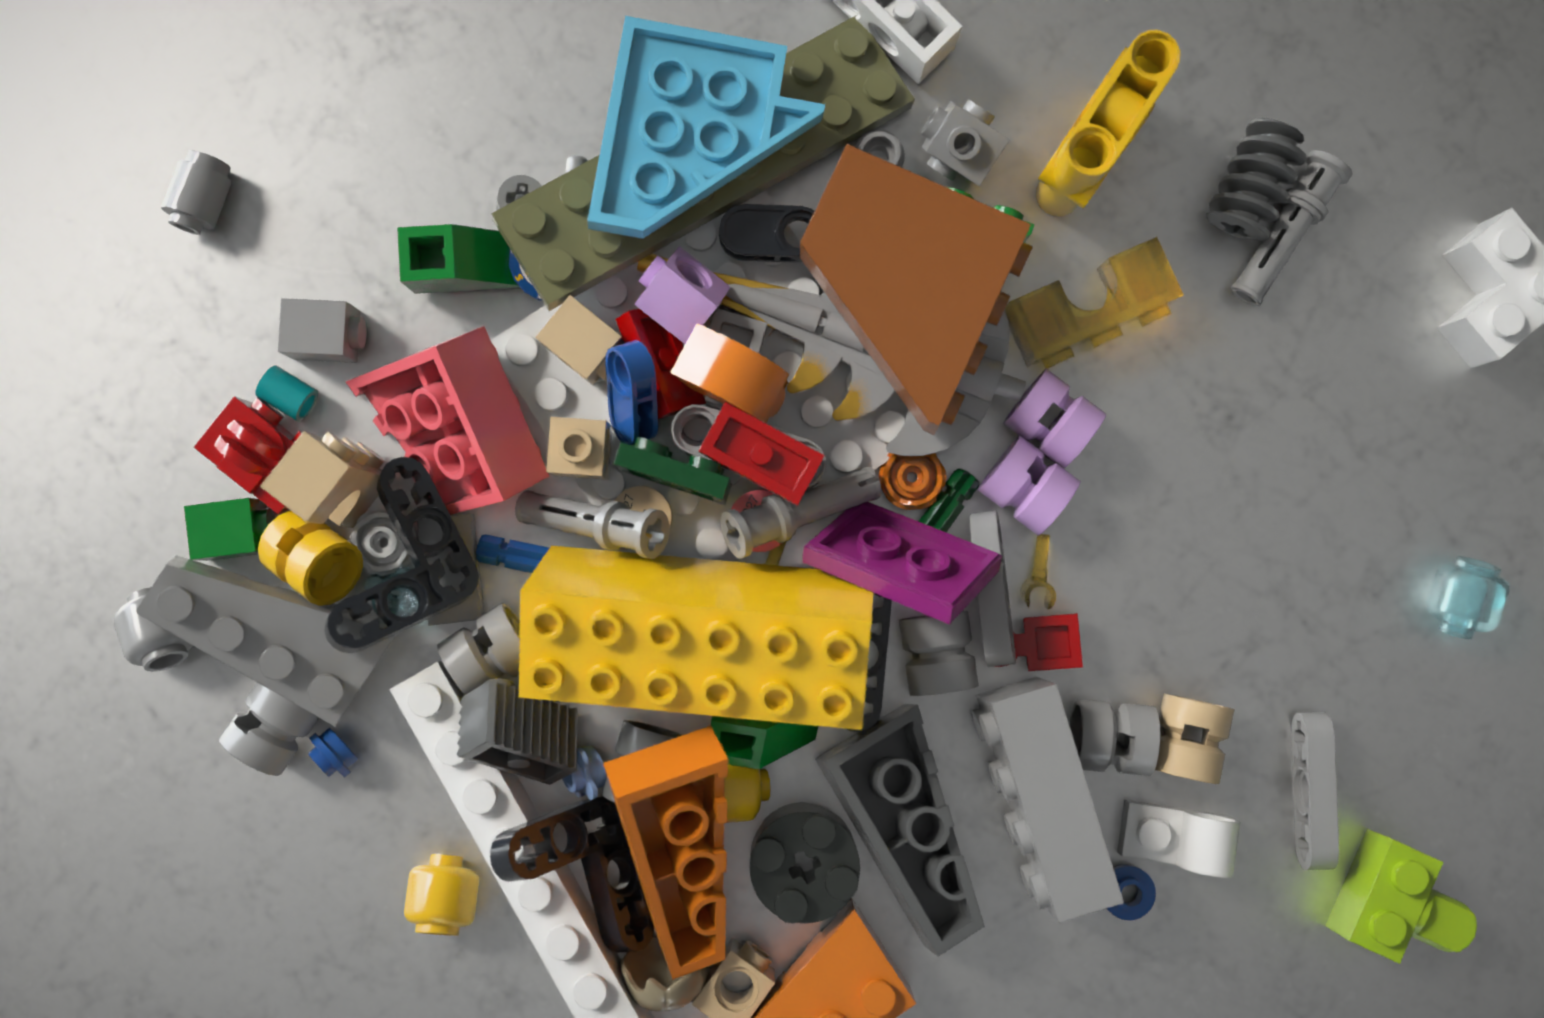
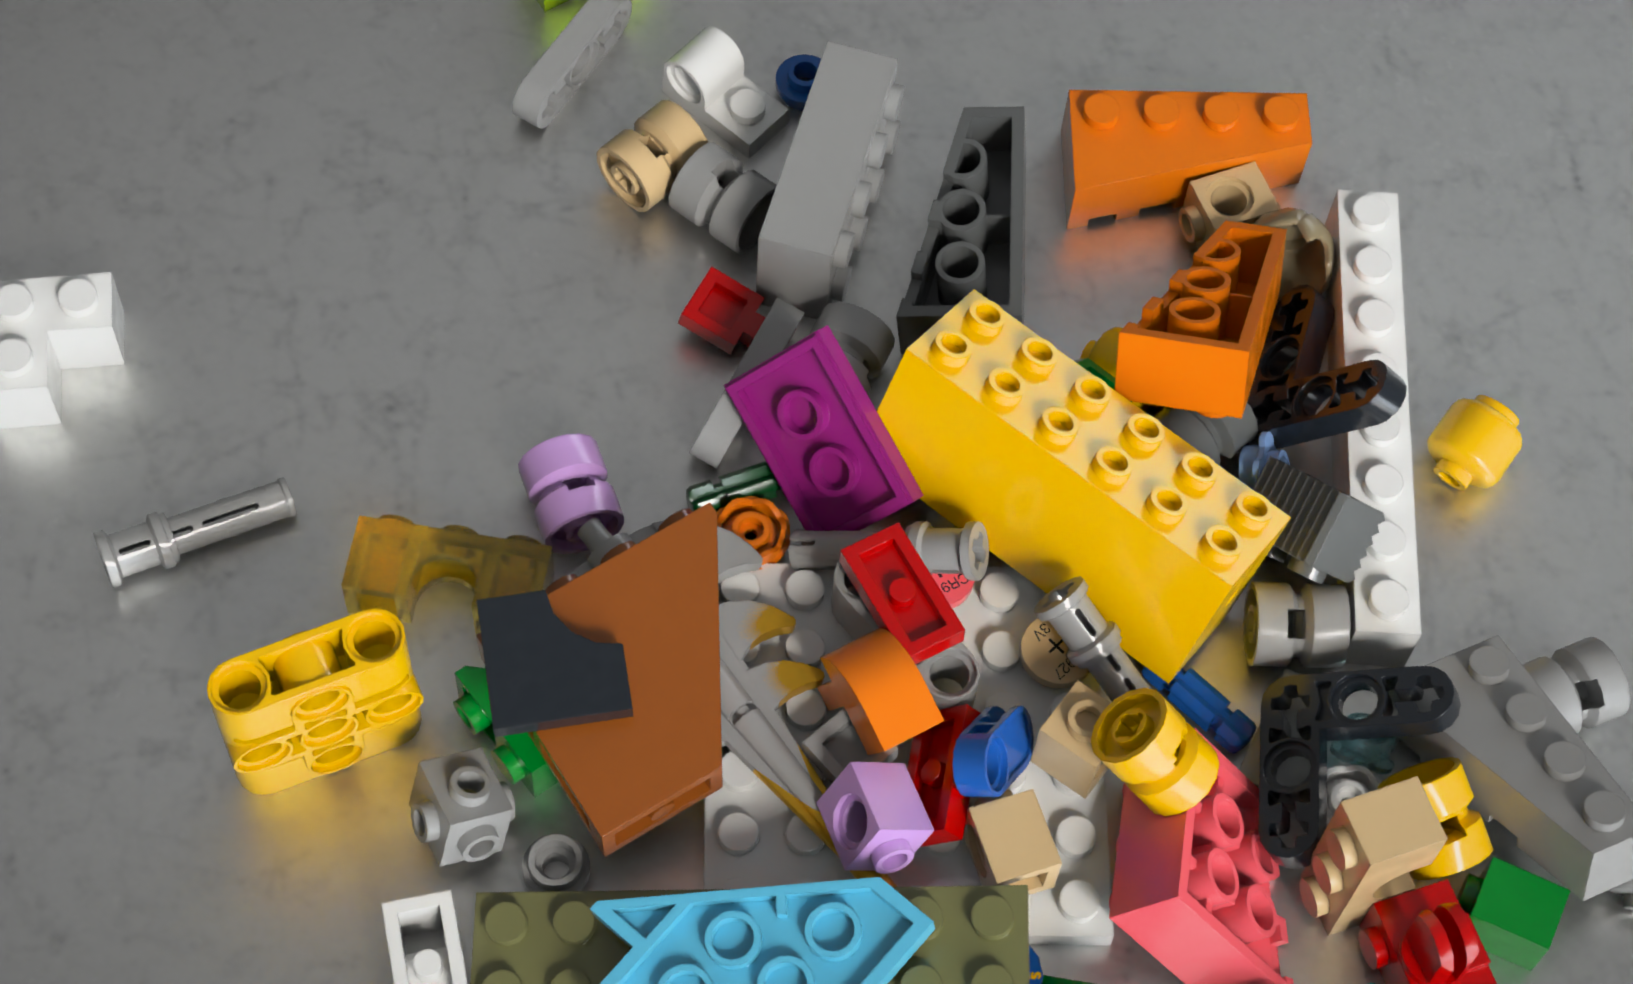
camera: 145 degrees left, 25 degrees down
blue plate [307,727,358,778] -> none
dark green plate [613,437,732,505] -> none
black piece [718,204,815,263] -> none
pearl dark grey brick [750,802,860,924] -> none
lavender wheel [977,436,1081,536] -> none
clear yellow hand [1020,534,1056,610] -> none
dark grey piece [1206,118,1307,241] -> none
clear light blue head [1426,556,1510,639] -> none
none -> black tile [477,590,633,737]
none -> yellow wheel [1091,688,1219,816]

